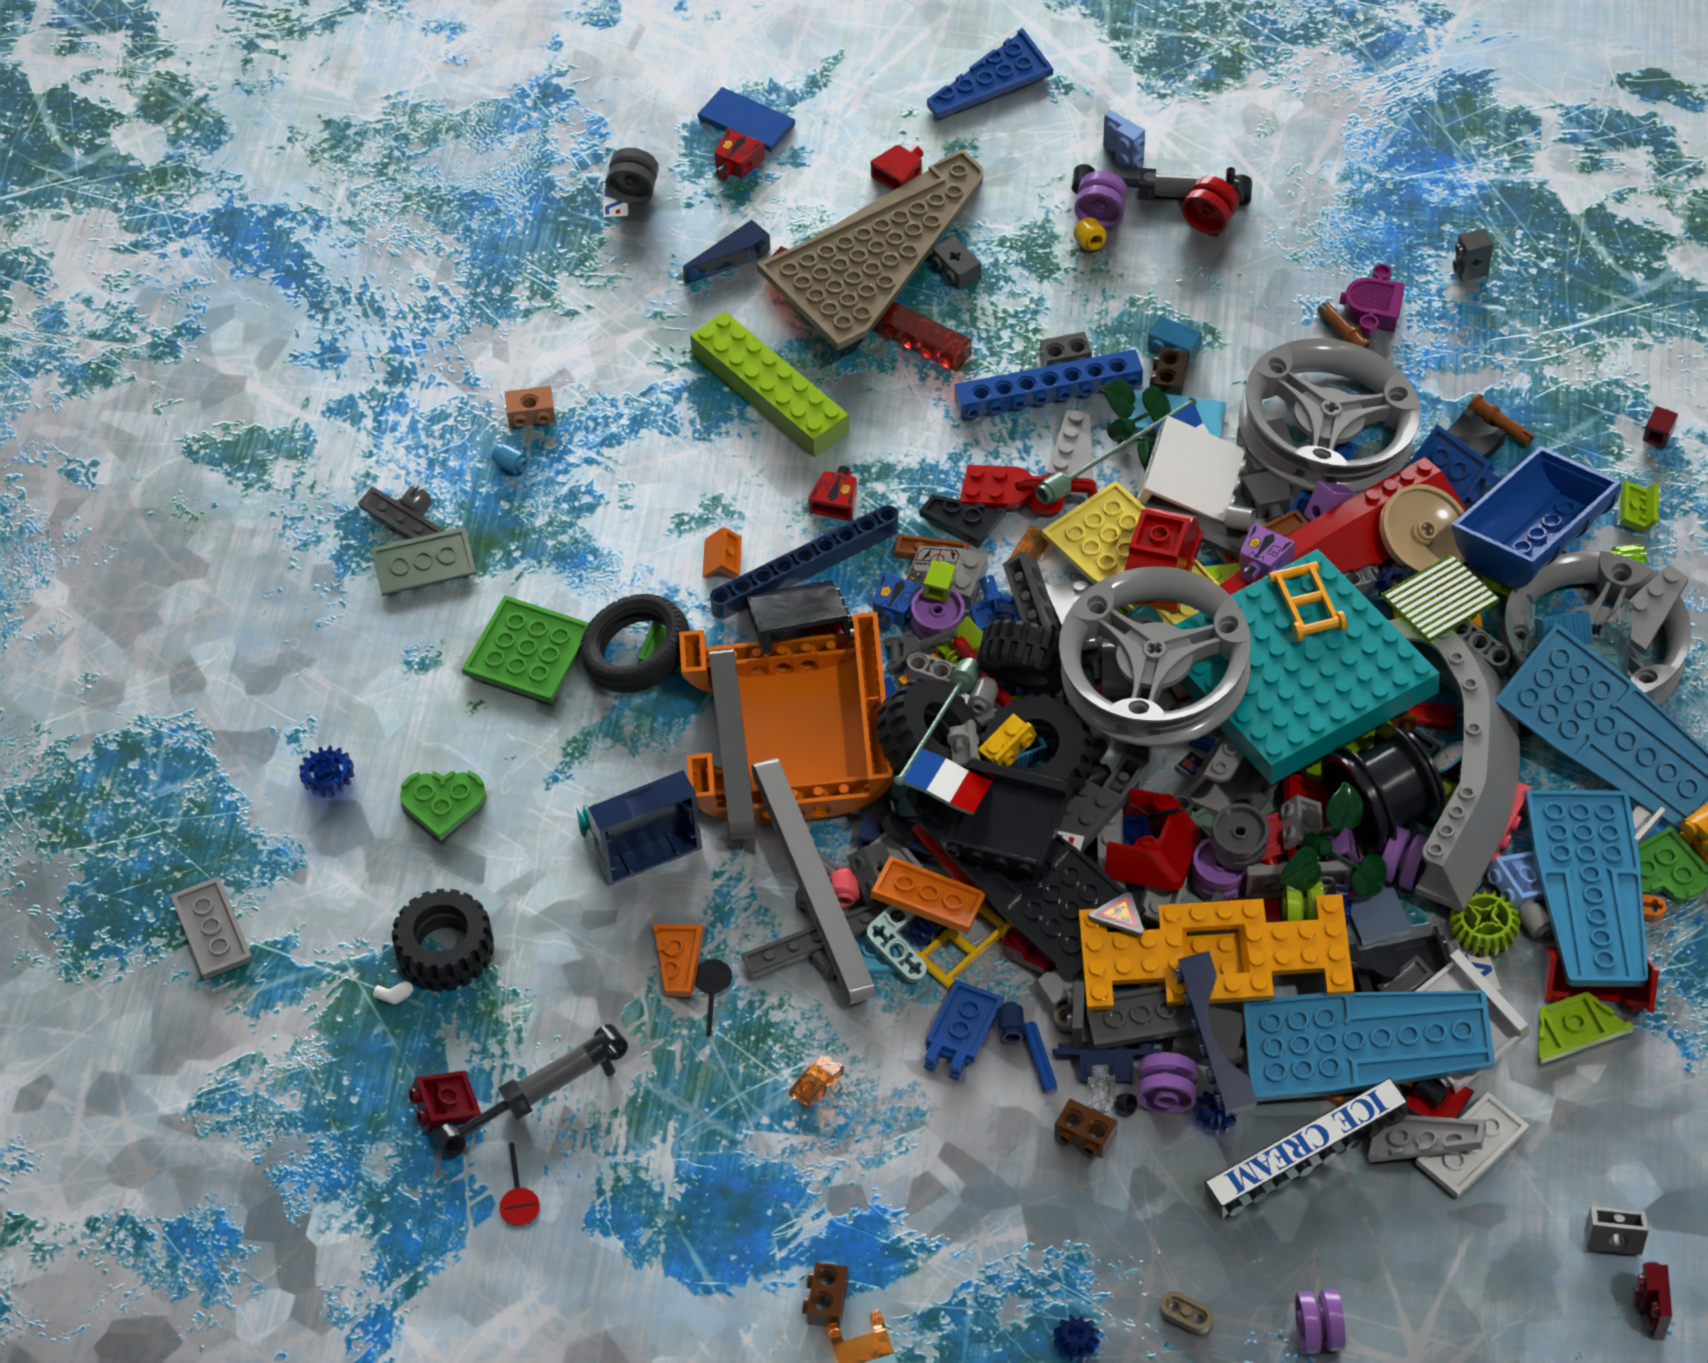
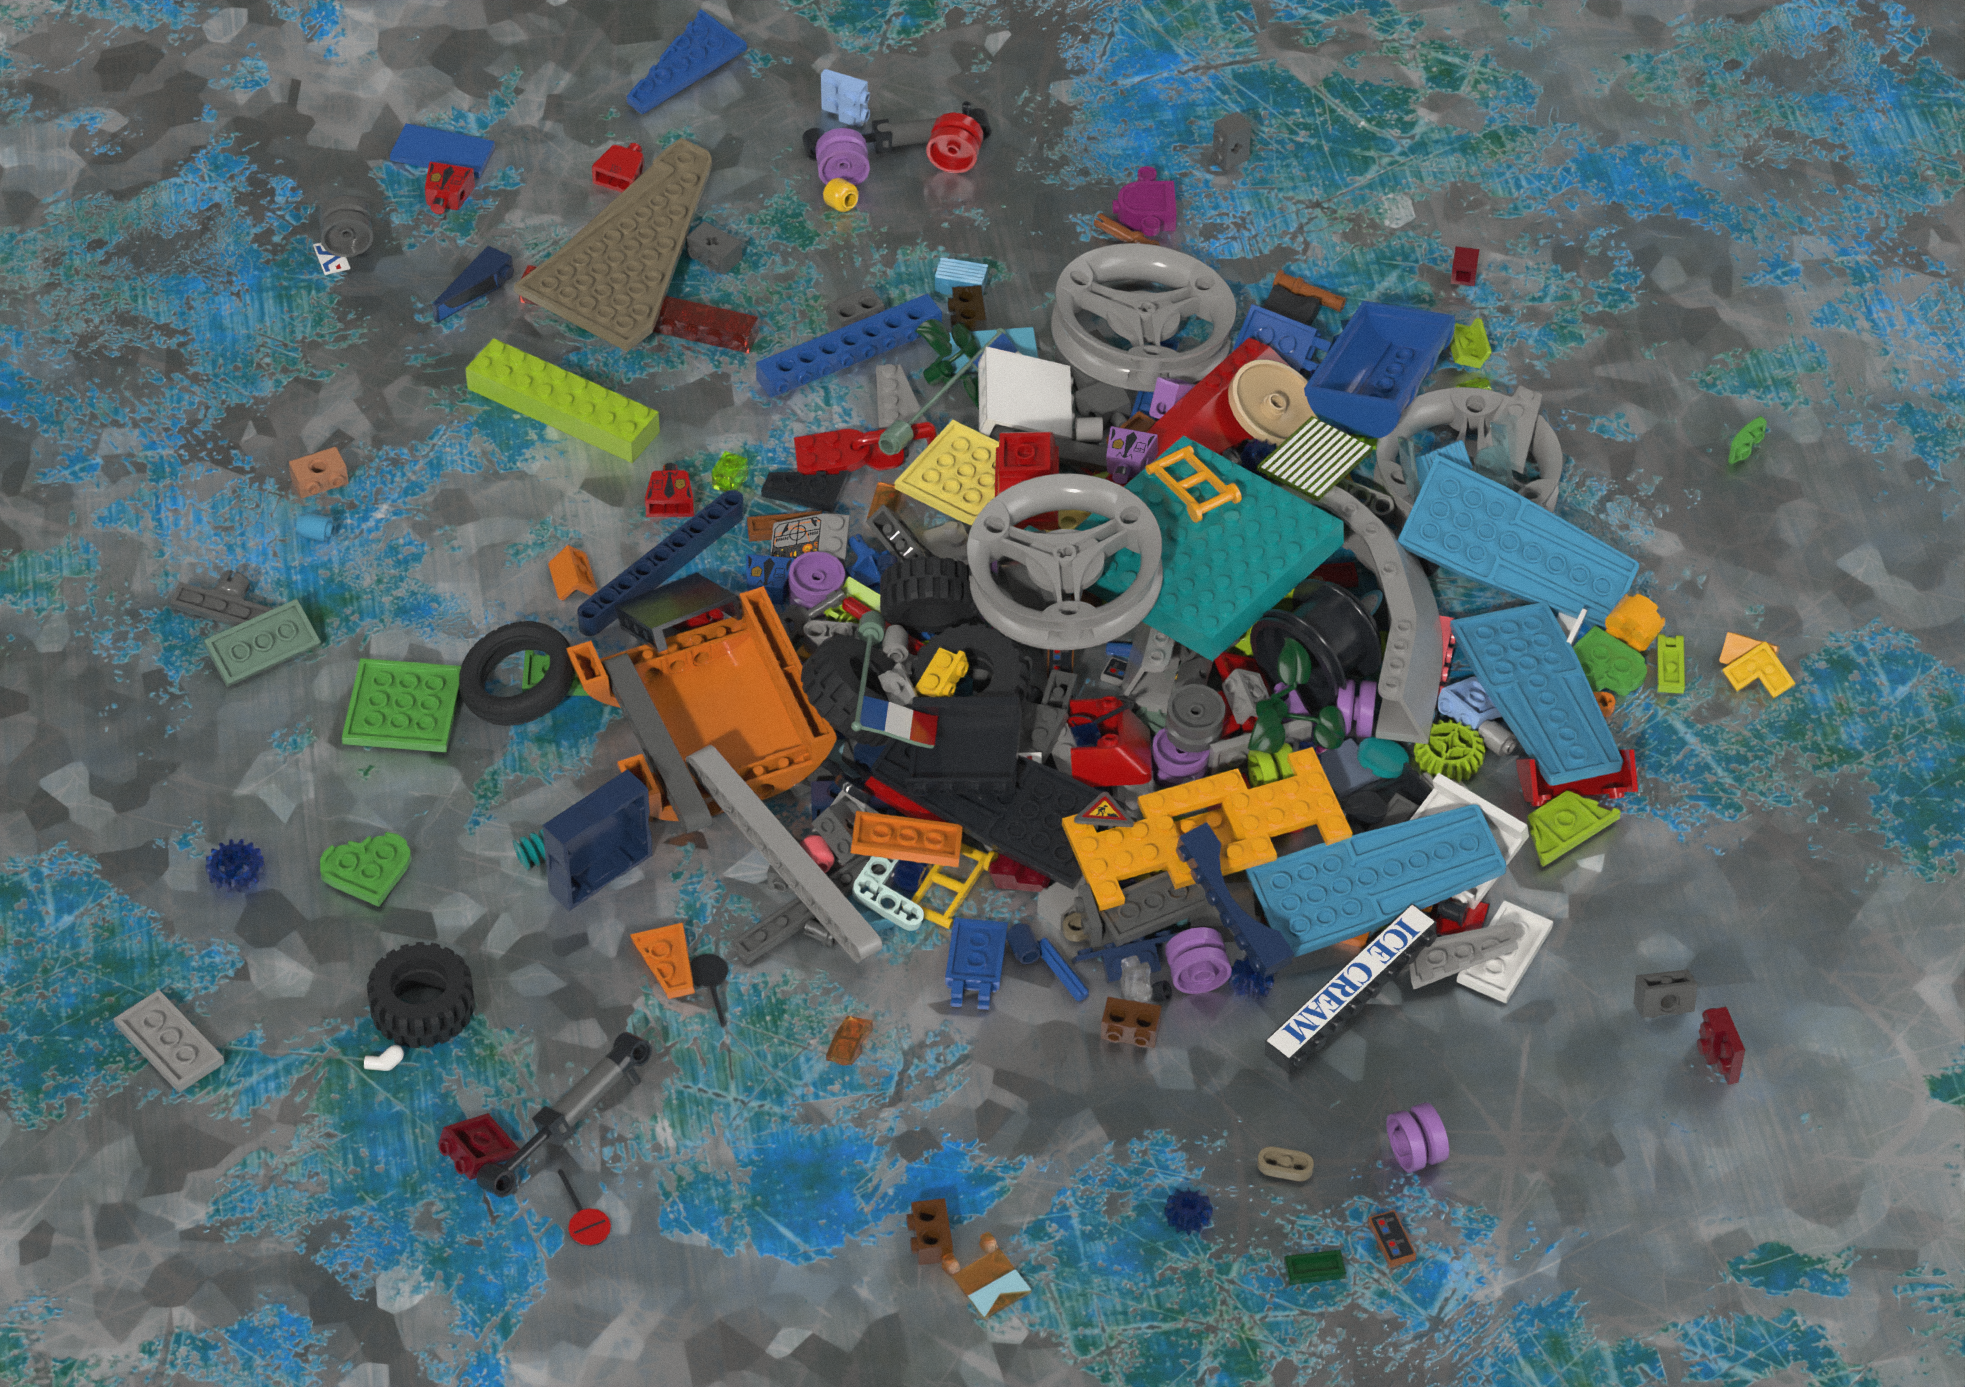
camera: 20 degrees left, 5 degrees down
lime brick [923,560,956,603] -> none
none -> clear neon green brick [712,451,748,492]
none -> teal tile [1357,737,1409,779]

